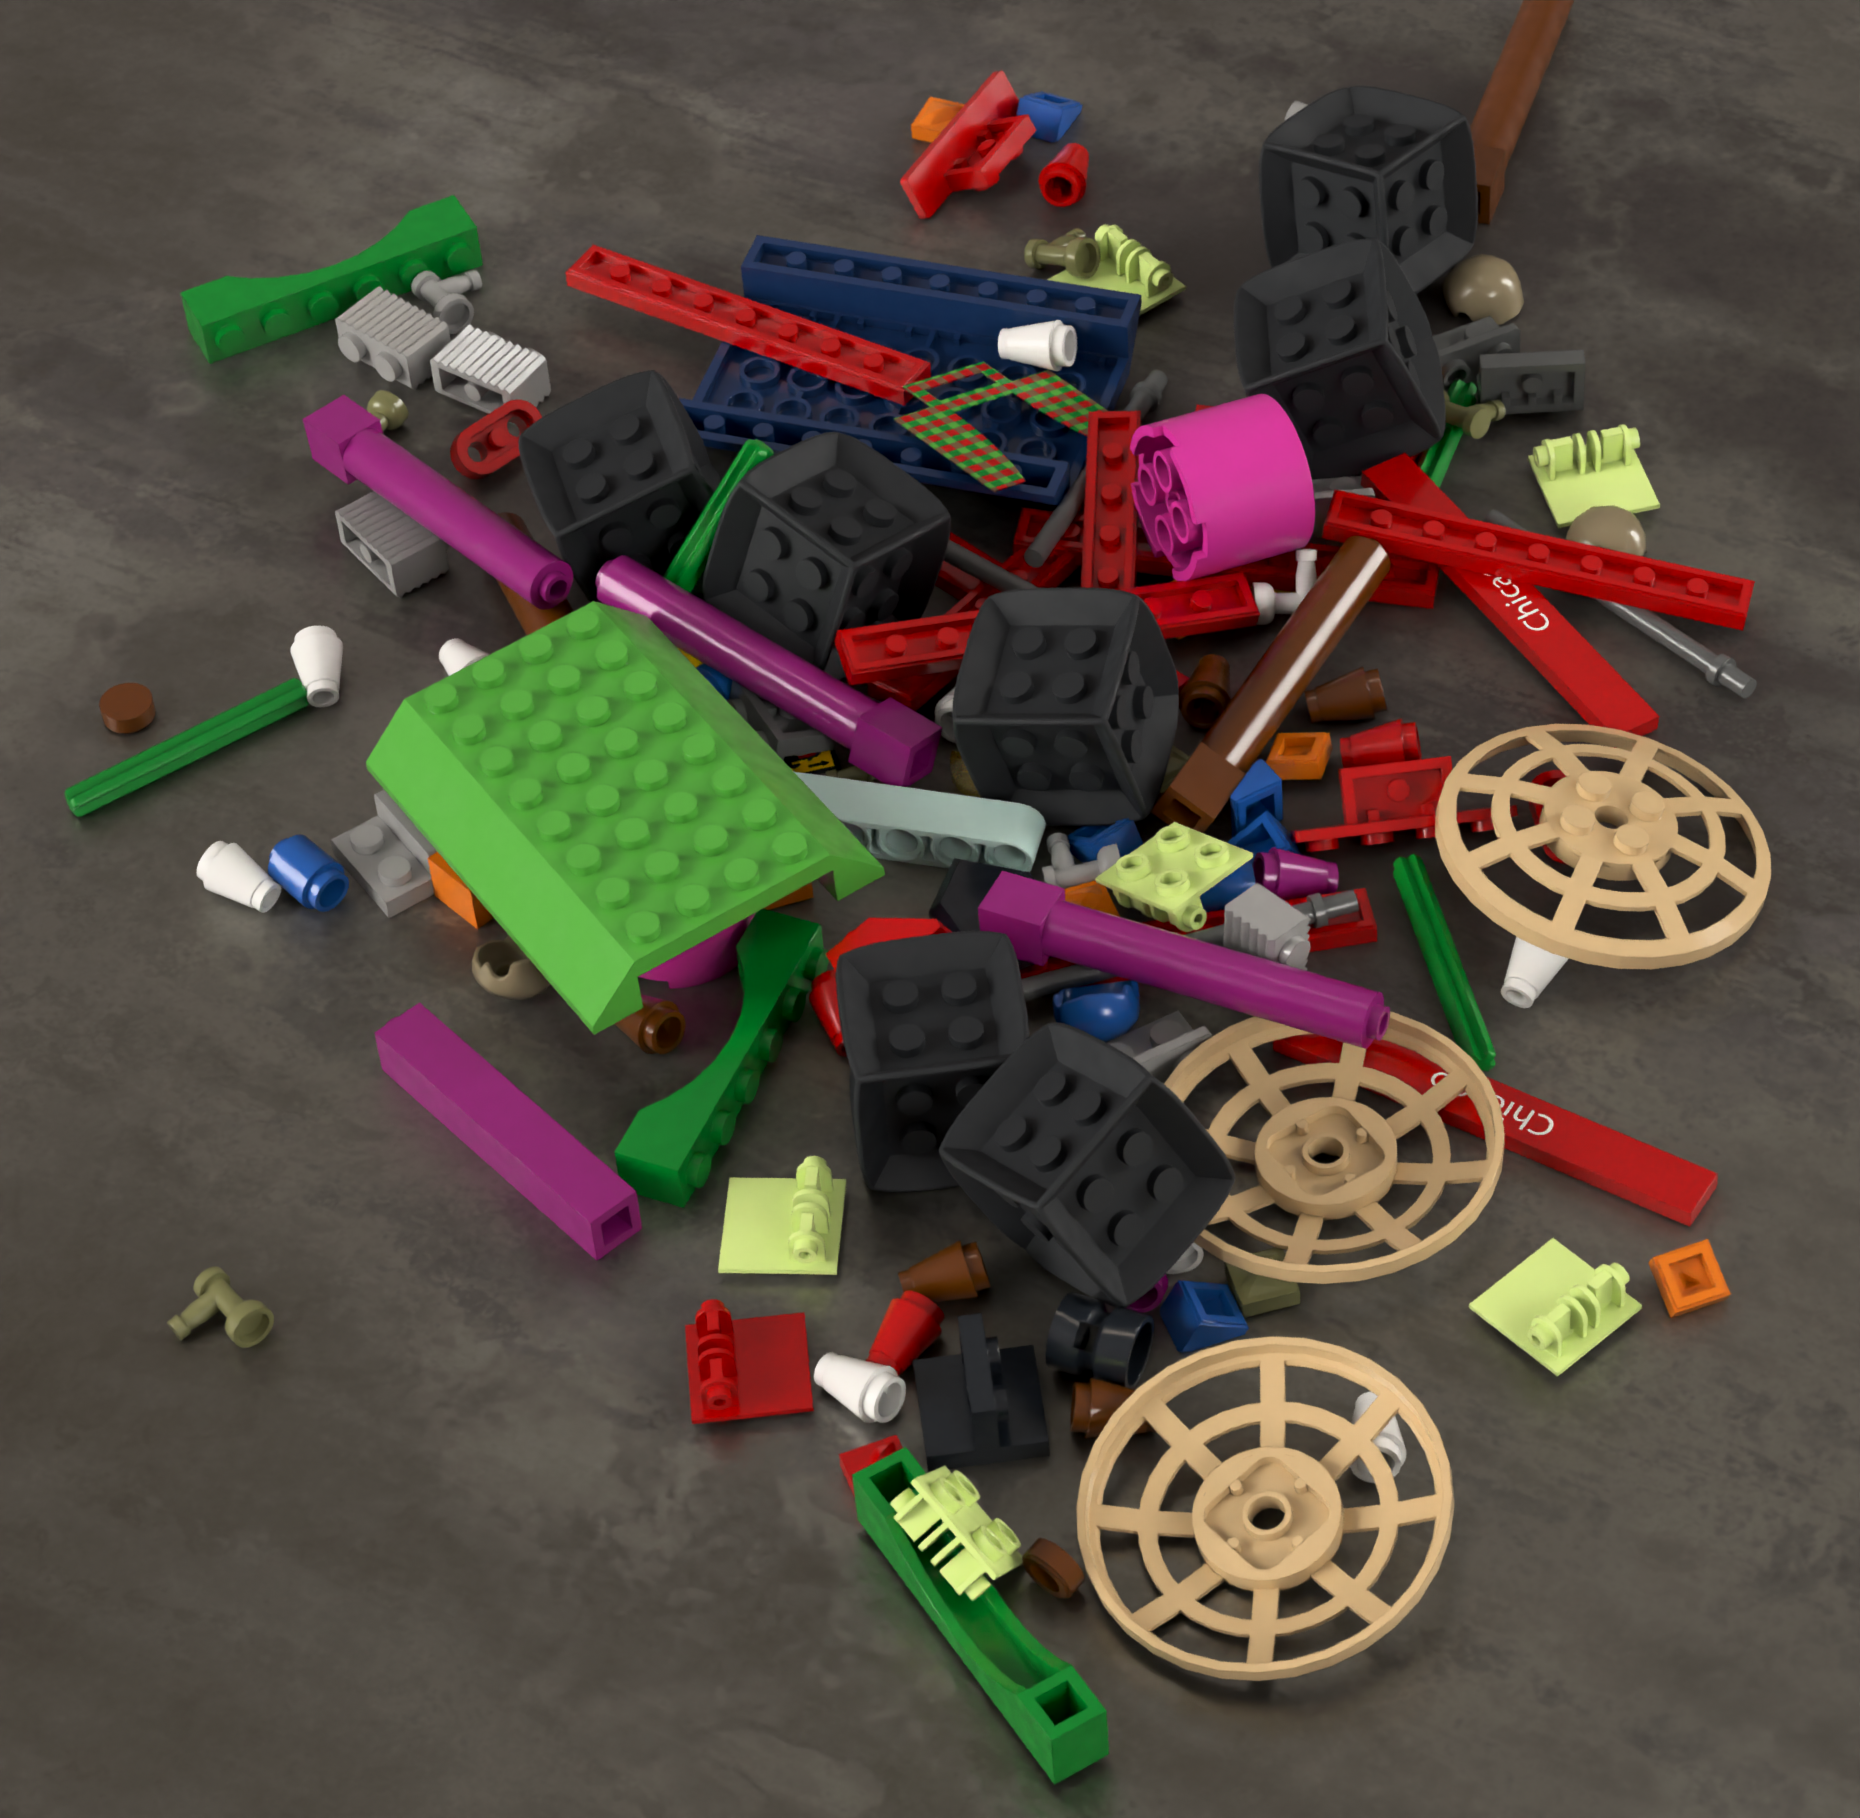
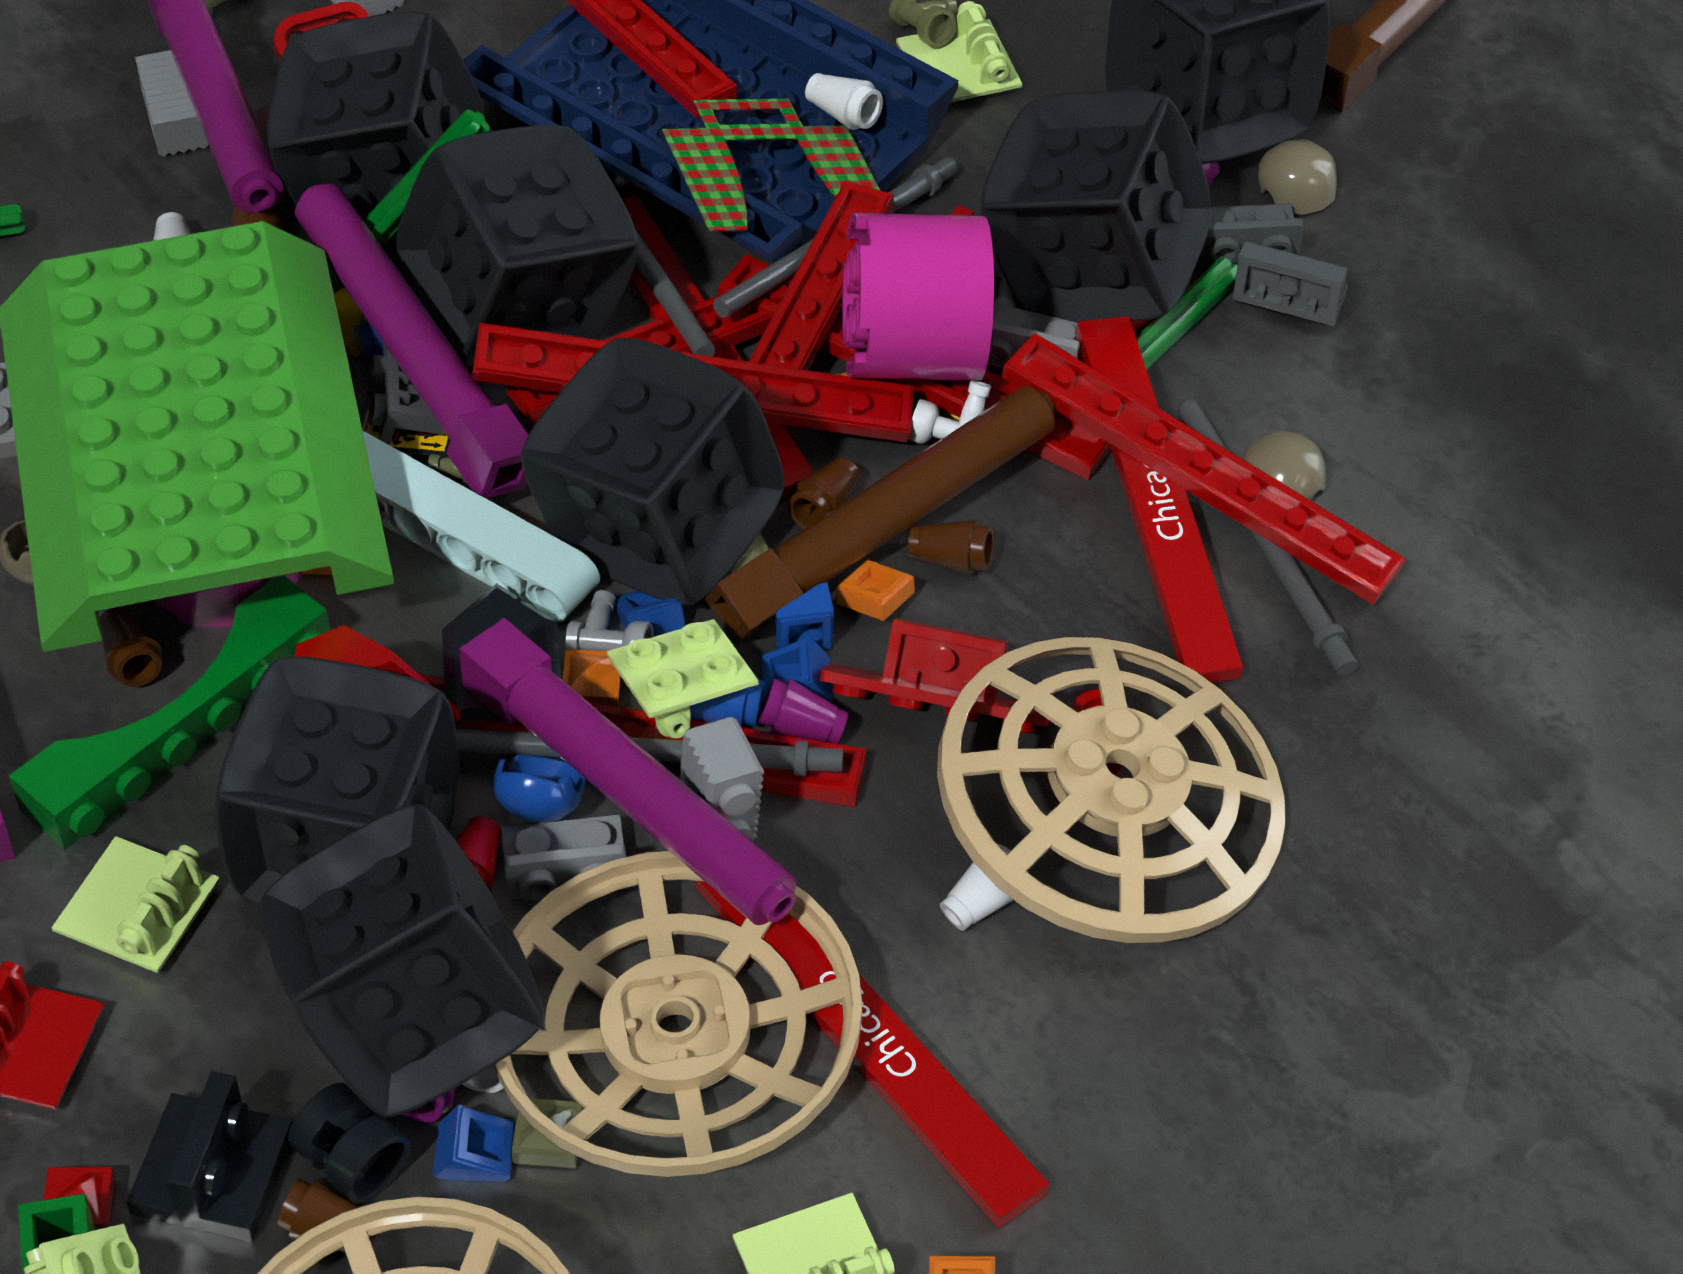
camera: 15 degrees right, 5 degrees up
white cone [290,625,343,707] -> none
white cone [814,1352,906,1423] -> none
red cone [865,1290,945,1376] -> none
reddish brown cone [898,1240,991,1303] -> none
red cone [1340,718,1422,768] -> none
green axle [1393,854,1496,1072] -> none
olive piece [1444,390,1505,439] -> none
yellowish green hinge [1528,424,1660,528] -> none

